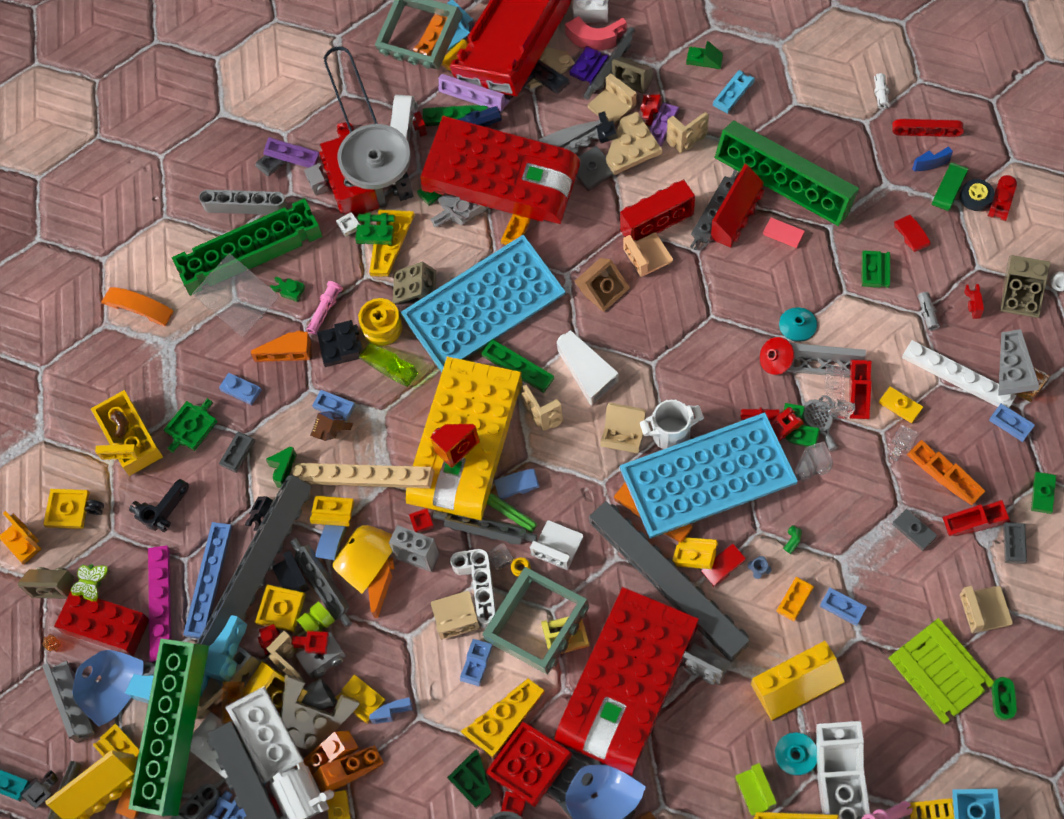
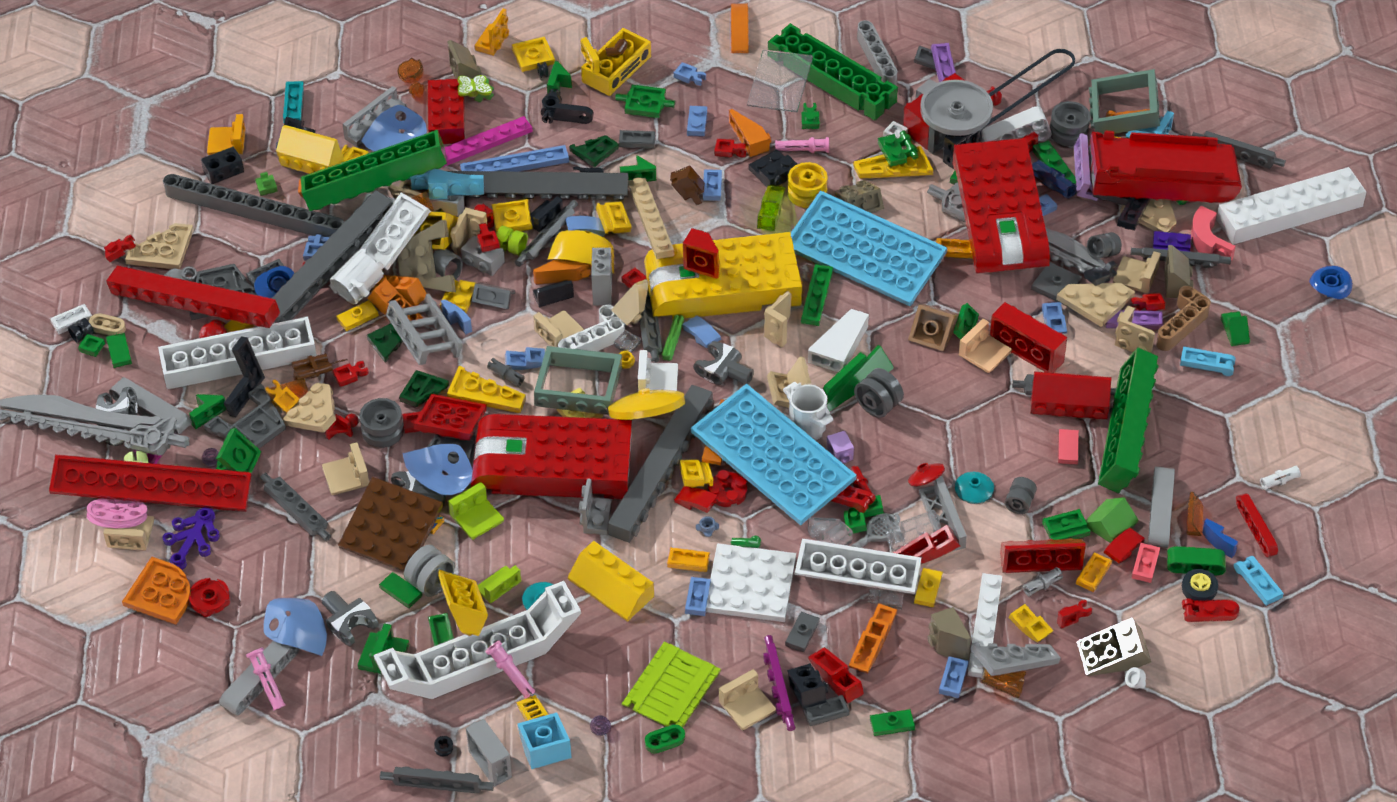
camera: 60 degrees right, 15 degrees down
none -> dark green wing [367,323,403,363]
none -> light grey fence [386,294,462,365]
none -> clear orange hair [397,58,424,84]
none -> lime bracket [448,482,504,540]
none -> dark grey panel [472,283,516,309]
none -> dark grey pin [487,358,525,387]
none -> black panel [533,280,574,308]
none -> green slope [547,61,572,93]
none -> dark green wing [569,135,619,168]
none -> clear purple plate [590,715,611,736]
none -> yellow dish [608,388,685,420]
none -> tan slope [611,279,649,325]
none -> medium blue plate [673,62,706,86]
none -> dark grey connector [693,341,754,385]
none -> white plate [706,543,796,622]
none -> red plate [708,470,747,507]
none -> red plate [714,139,747,158]
none -> magenta plate [763,635,796,731]
none -> black brick [787,663,828,709]
none -> white slope [795,539,921,594]
none -> green wedge [823,345,894,412]
none -> lavender brick [826,431,854,463]
none -> dark grey wheel [854,368,904,418]
none -> dark tan slope [928,607,971,661]
none -> green plate [953,303,979,339]
none -> red slope [1000,538,1086,573]
none -> dark grey wheel [1004,477,1037,514]
none -> yellow slope [1008,604,1053,643]
none -> medium blue slope [1042,302,1067,334]
none -> dark grey wheel [1050,101,1091,146]
none -> light orange plate [1076,552,1112,592]
none -> bright green slope [1085,497,1138,543]
none -> dark grey wheel [1087,232,1122,259]
none -> coral plate [1132,543,1160,583]
none -> light grey beam [1148,466,1175,548]
none -> medium nougat beam [1156,286,1211,351]
none -> clear orange slope [1187,492,1203,536]
none -> medium azure plate [1234,556,1284,605]

